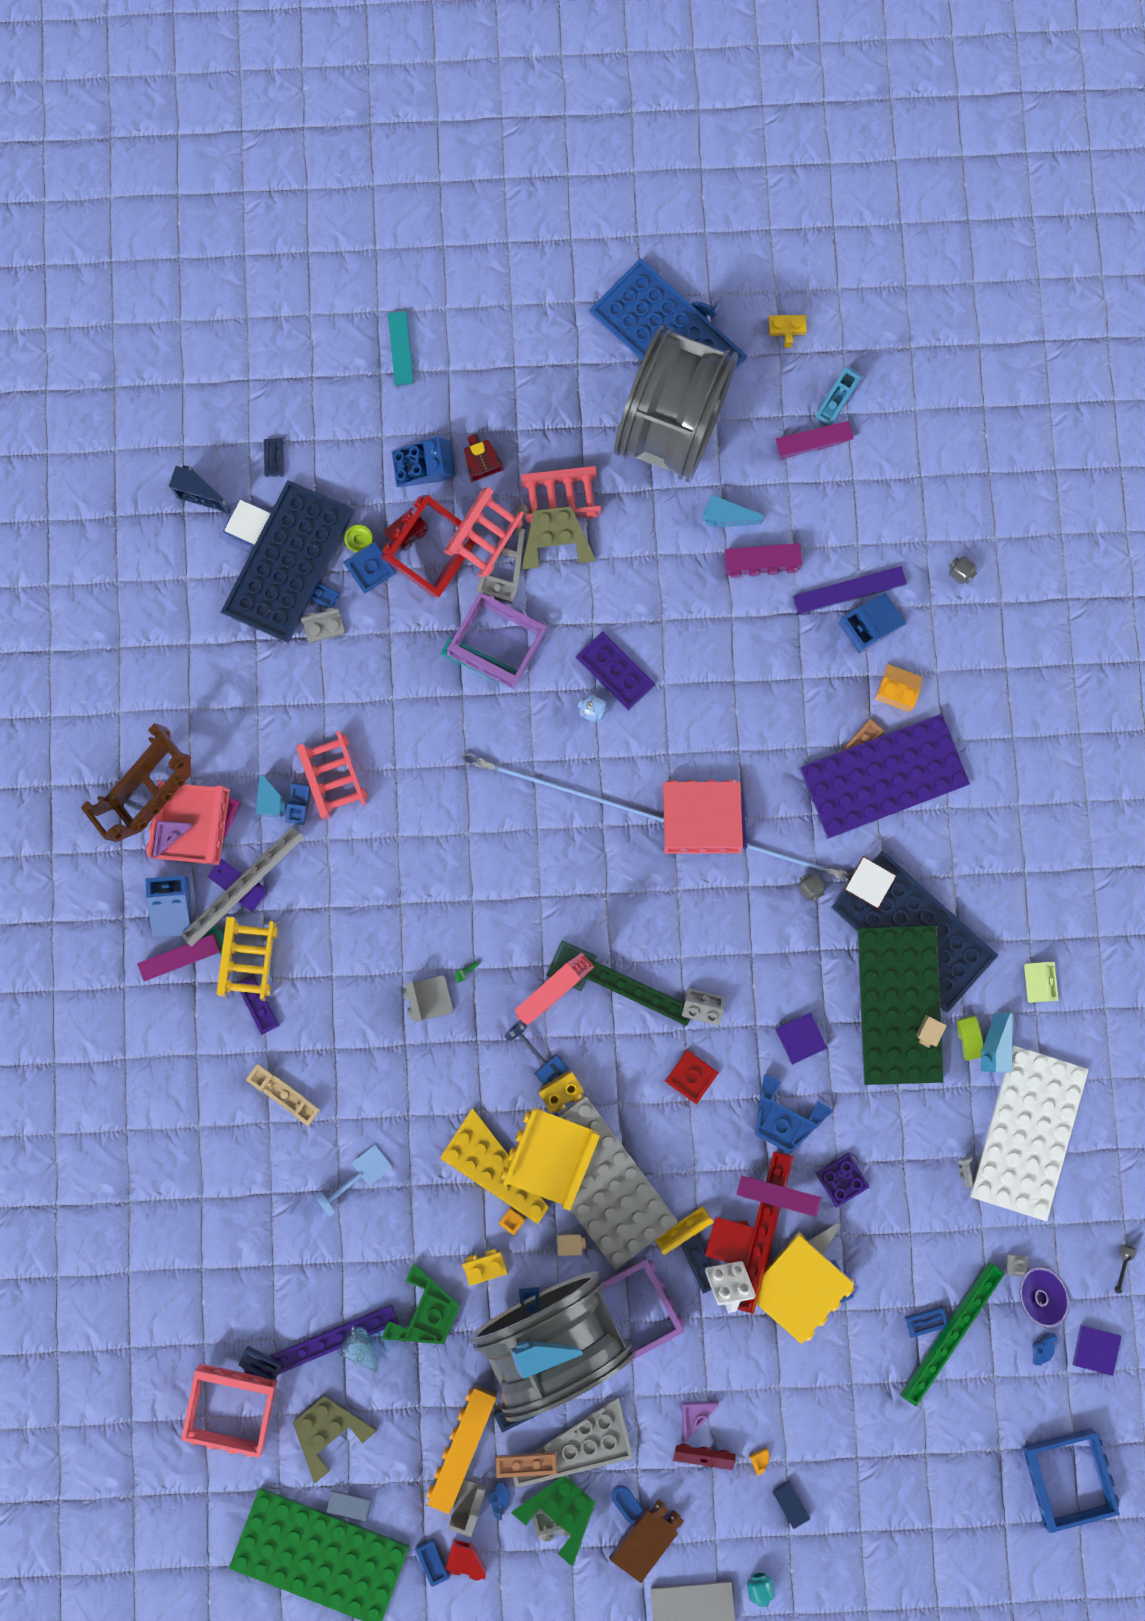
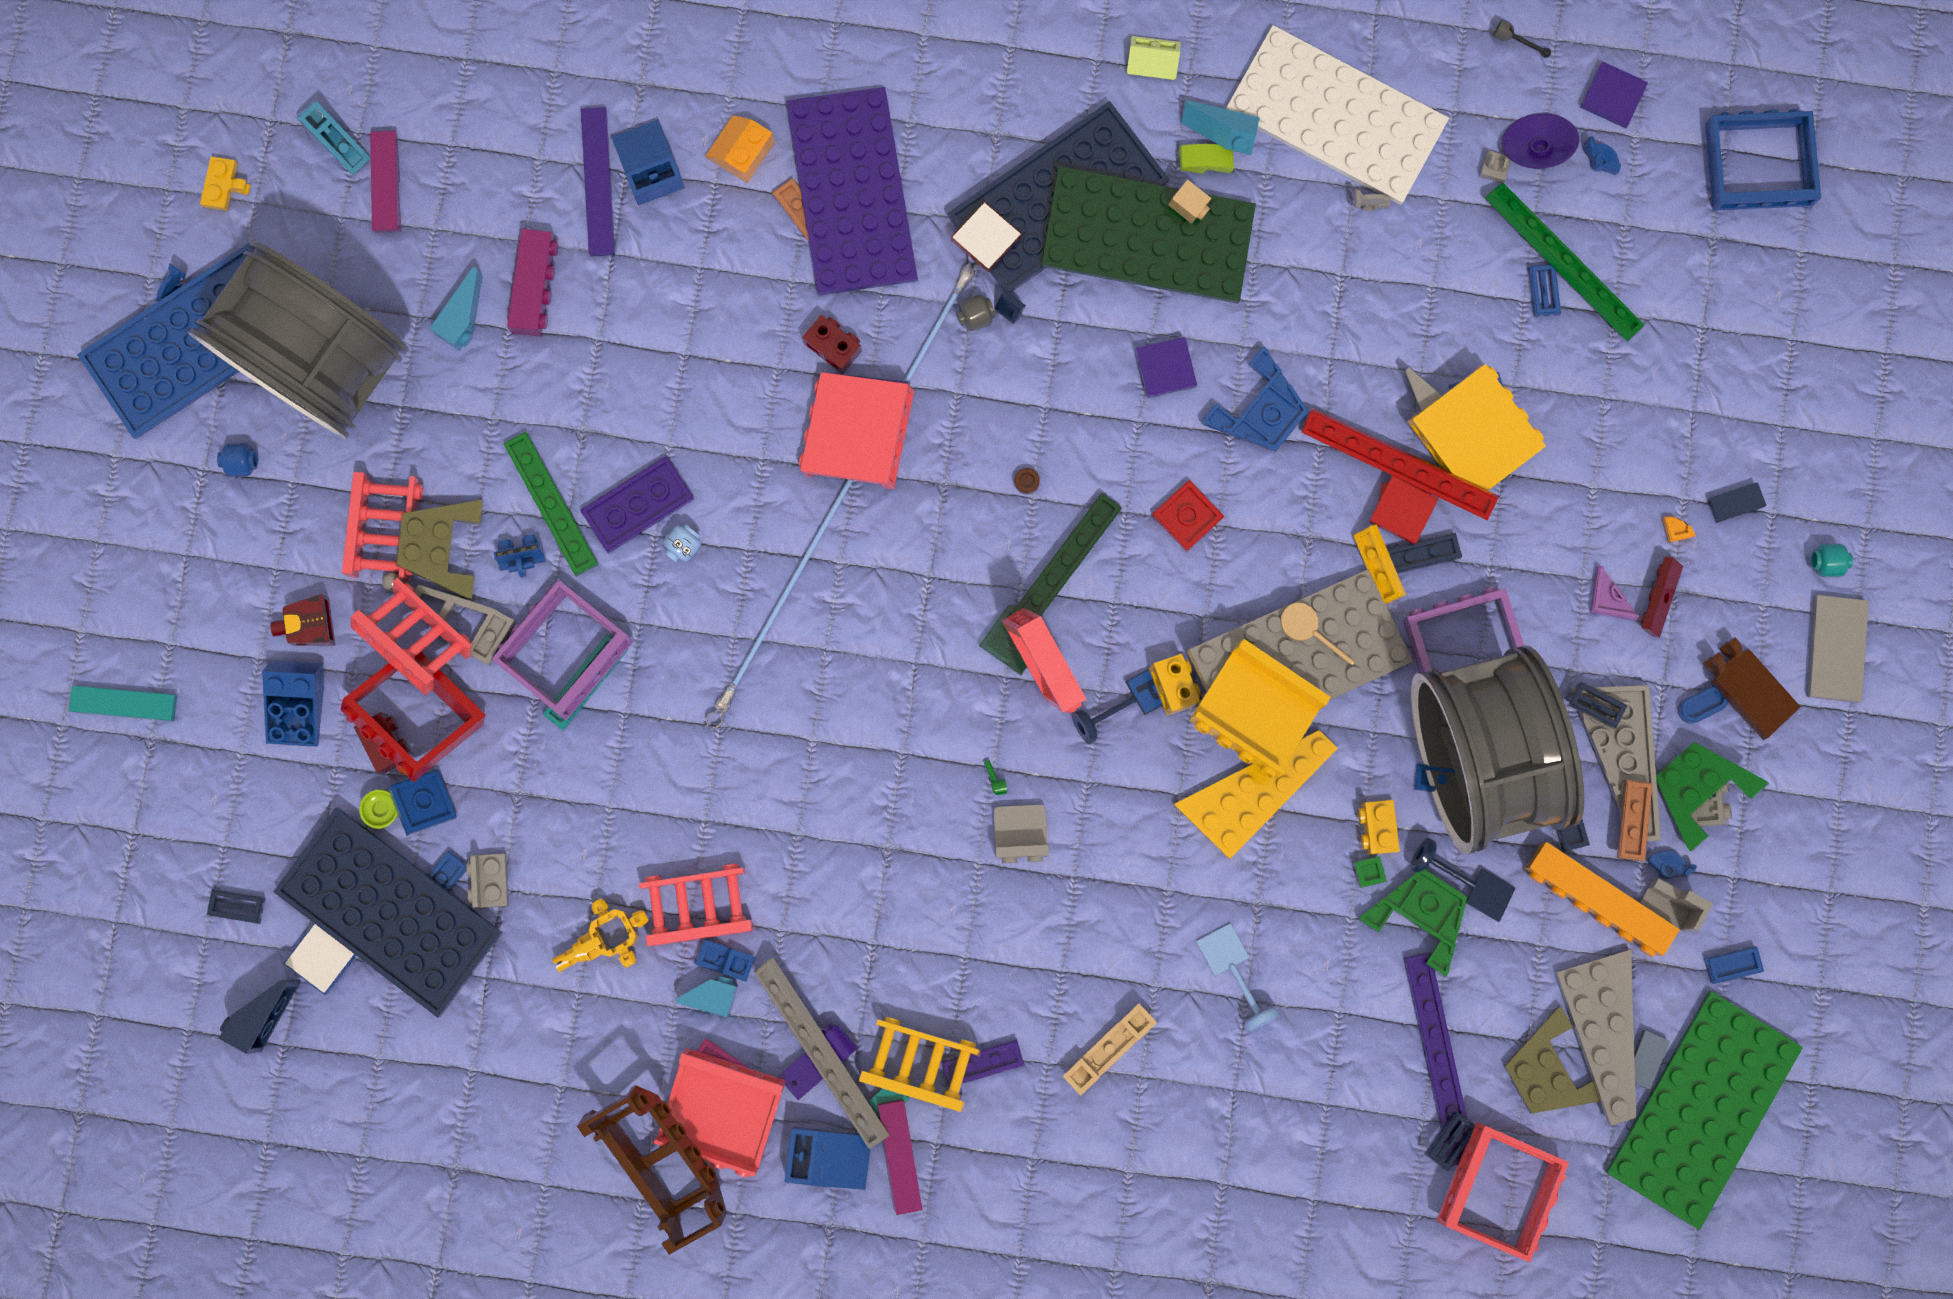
camera: 80 degrees left, 0 degrees up
medium lavender tile [152,821,193,857] -> none
clear light blue slope [340,1327,378,1372] -> none
red slope [446,1538,487,1581] -> none
light orange tile [498,1207,526,1236] -> none
dark azure slope [510,1341,583,1379] -> none
tan brick [557,1232,586,1256] -> none
light grey bracket [682,988,725,1025] -> none
white bracket [705,1261,756,1313] -> none
magenta slope [736,1175,822,1217] -> none
dark purple tile [815,1153,870,1208] -> none
dark grey head [949,556,977,584] -> none
none -> blue head [217,443,258,477]
none -> blue hips [494,534,546,578]
none -> green tile [503,432,599,577]
none -> yellow piece [552,898,649,973]
none -> dark red brick [802,315,862,375]
none -> dark blue tile [994,290,1026,324]
none -> reddish brown tile [1014,468,1040,495]
none -> tan piece [1281,603,1355,665]
none -> green plate [1354,856,1387,888]
none -> dark blue piece [1410,838,1516,922]
none -> light grey wing [1555,950,1636,1126]
none -> dark blue tile [1568,682,1628,729]

